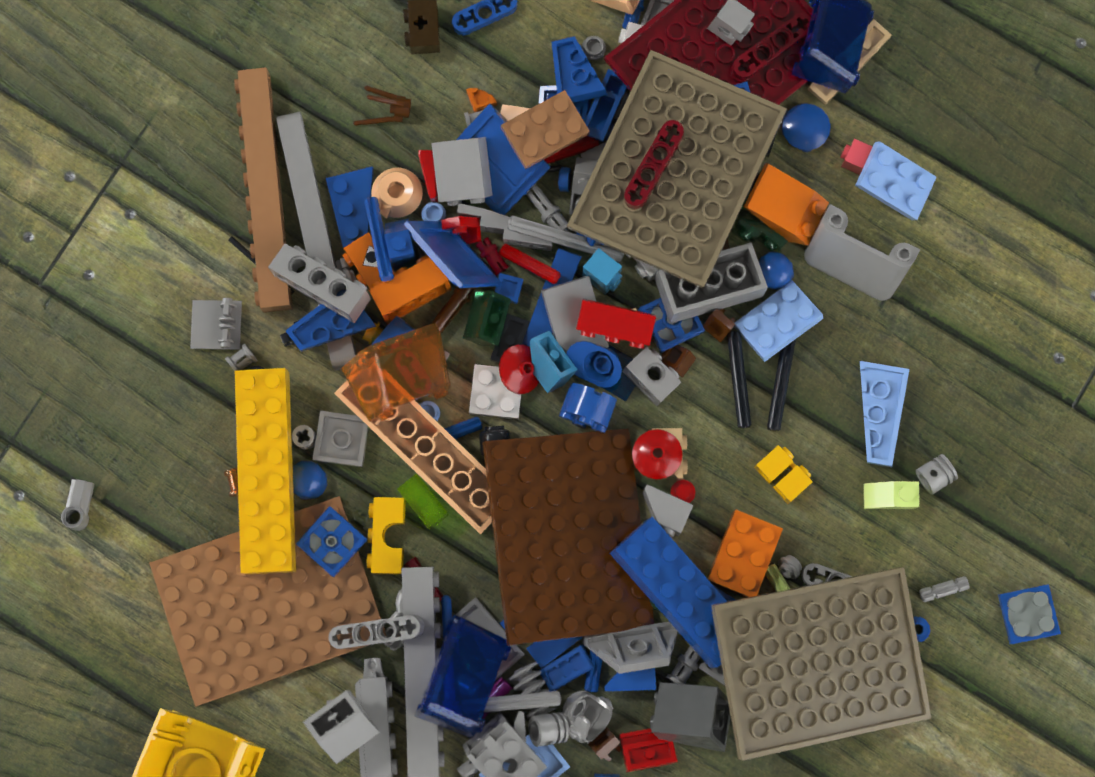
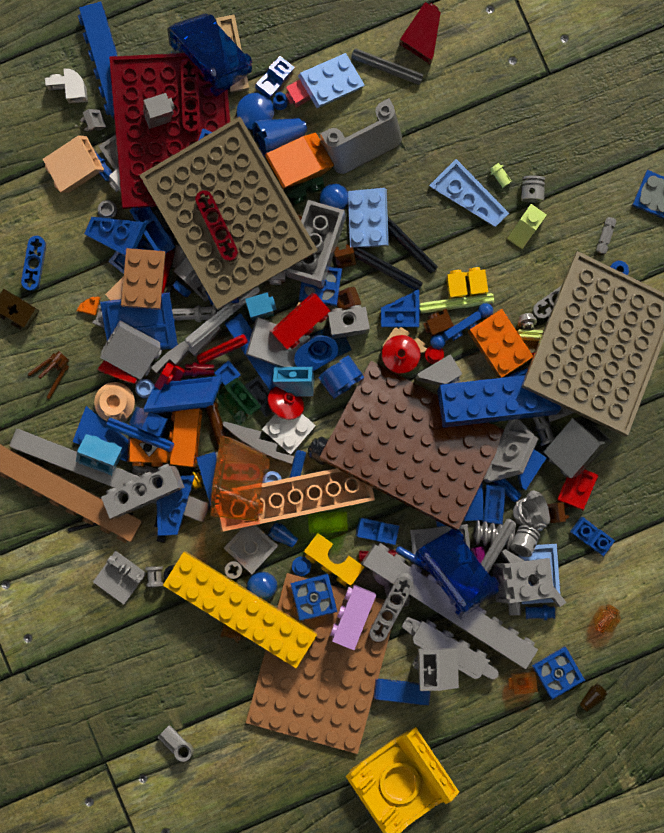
camera: 60 degrees left, 5 degrees up
none -> dark azure brick [76,434,122,476]
none -> light grey slope [223,421,295,464]
none -> blue cone [252,118,307,158]
none -> slope [255,56,295,99]
none -> blue cone [268,522,298,547]
none -> blue pin [273,92,288,110]
none -> blue plate [292,557,311,576]
none -> lavender brick [330,585,376,650]
none -> dark grey axle [351,48,423,85]
none -> blue slope [355,517,399,545]
none -> blue beam [374,678,431,705]
none -> blue wing [381,290,419,328]
none -> dark red slope [399,2,441,65]
none -> yellowish green axle [419,293,494,314]
none -> reddish brown brick [422,309,454,337]
none -> blue plate [430,303,493,349]
none -> yellowish green pin [490,163,512,188]

